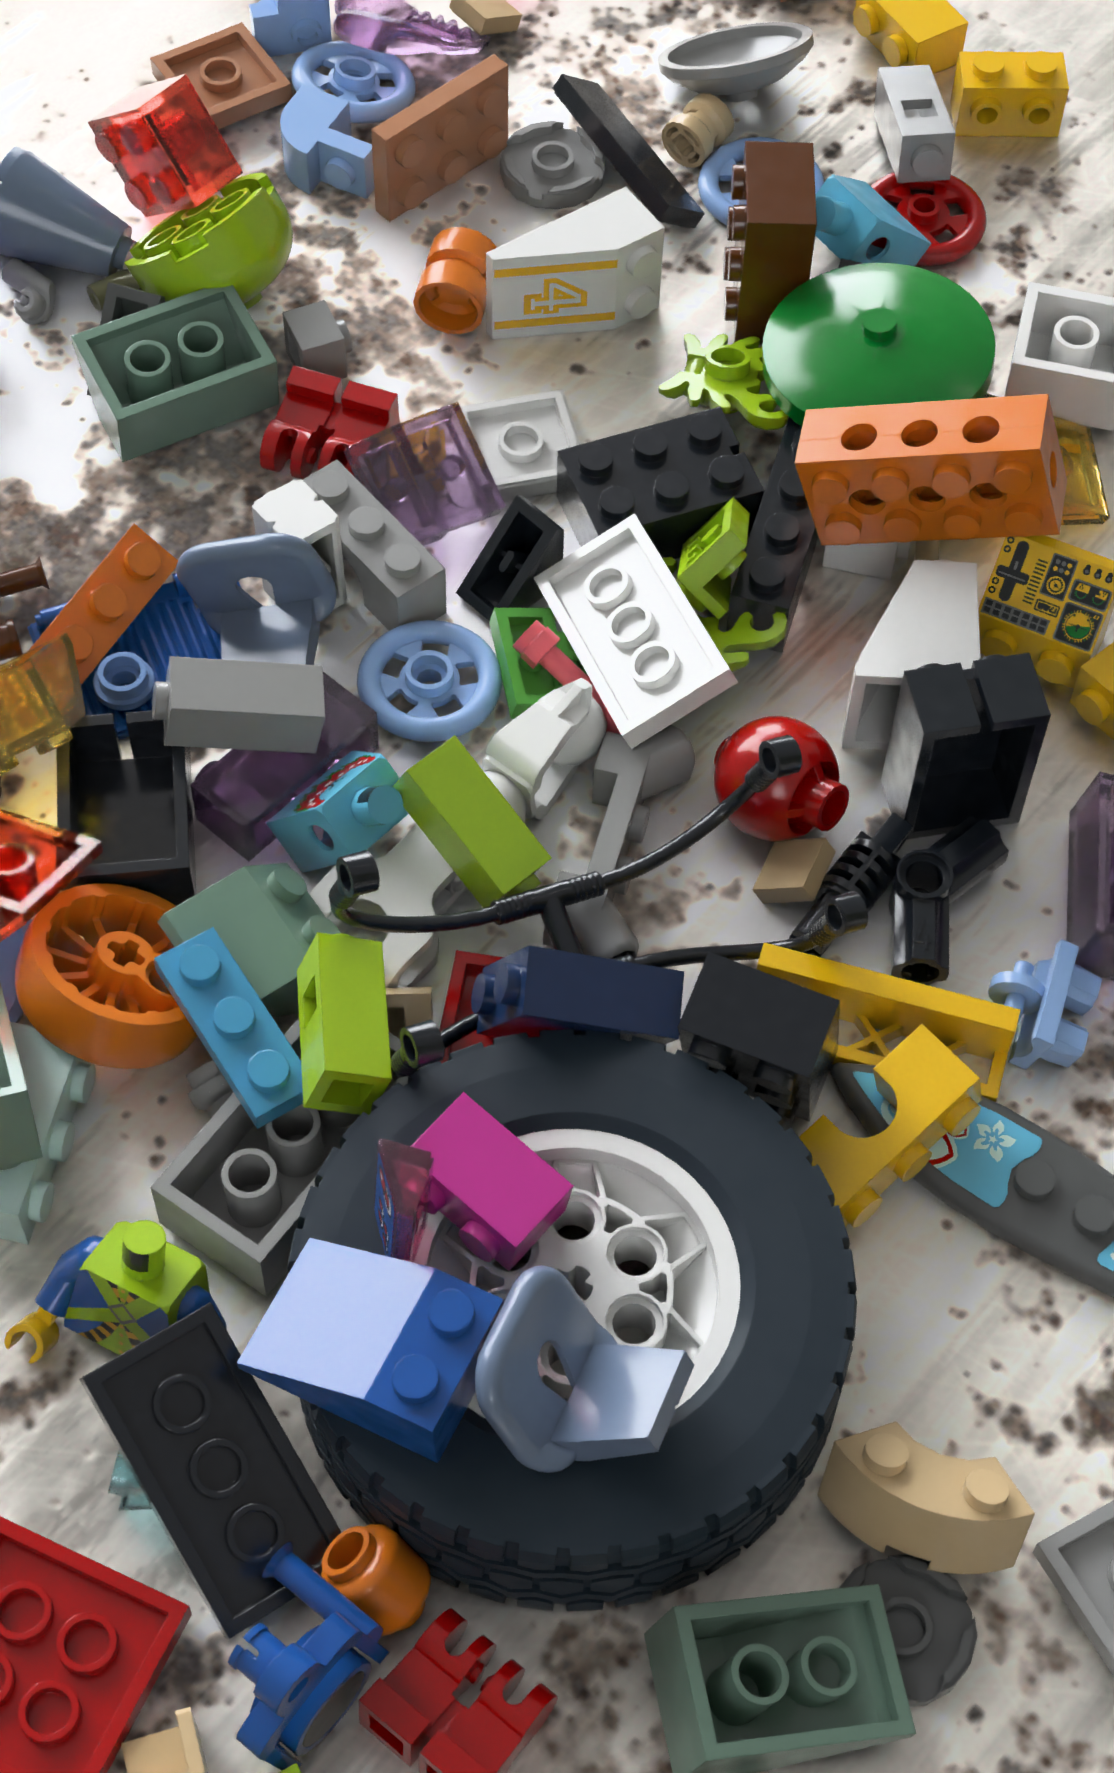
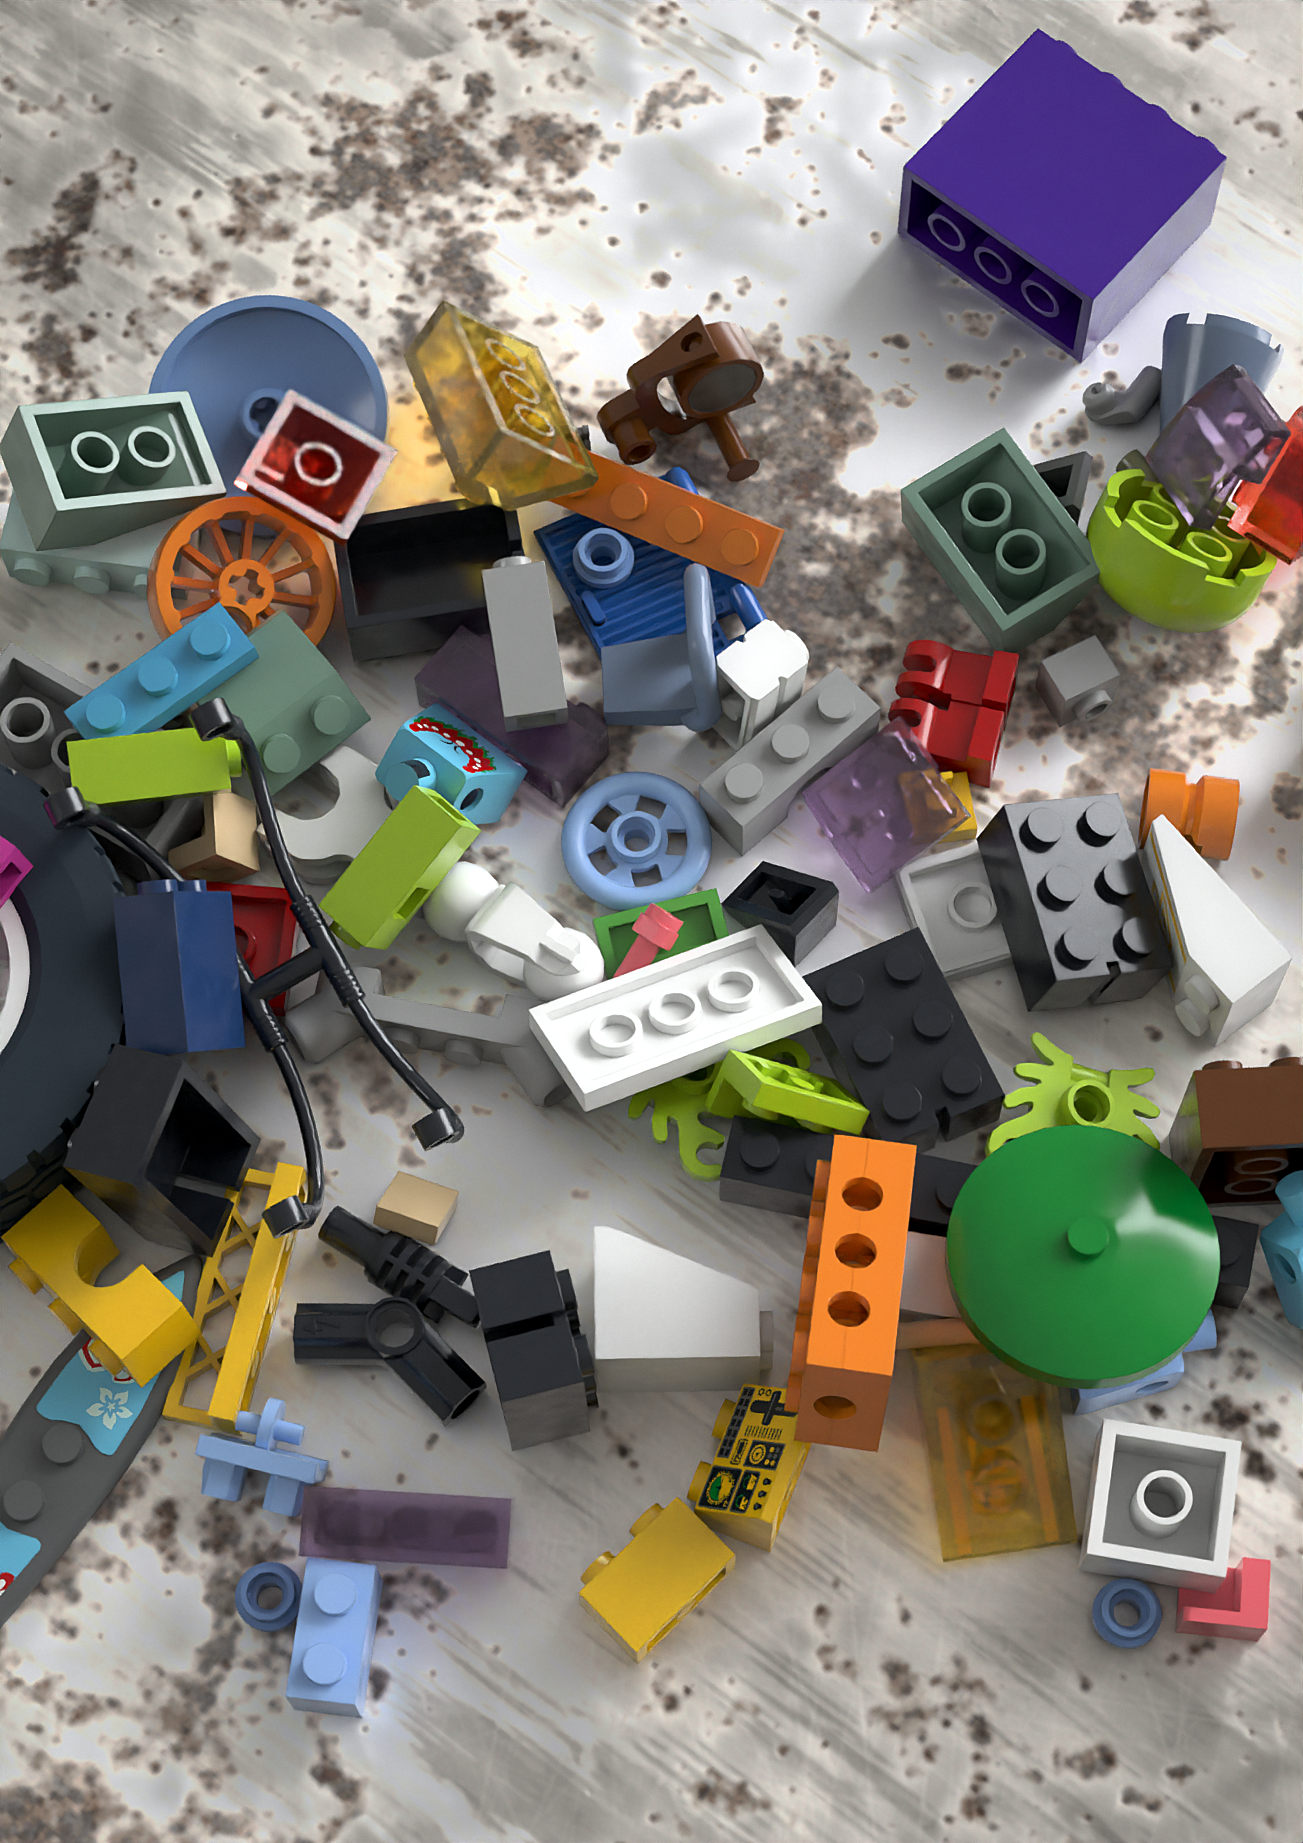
camera: 90 degrees right, 10 degrees up
red brick [714,716,849,842] -> none
none -> black piece [976,793,1174,1012]
none -> clear purple slope [1145,364,1291,531]

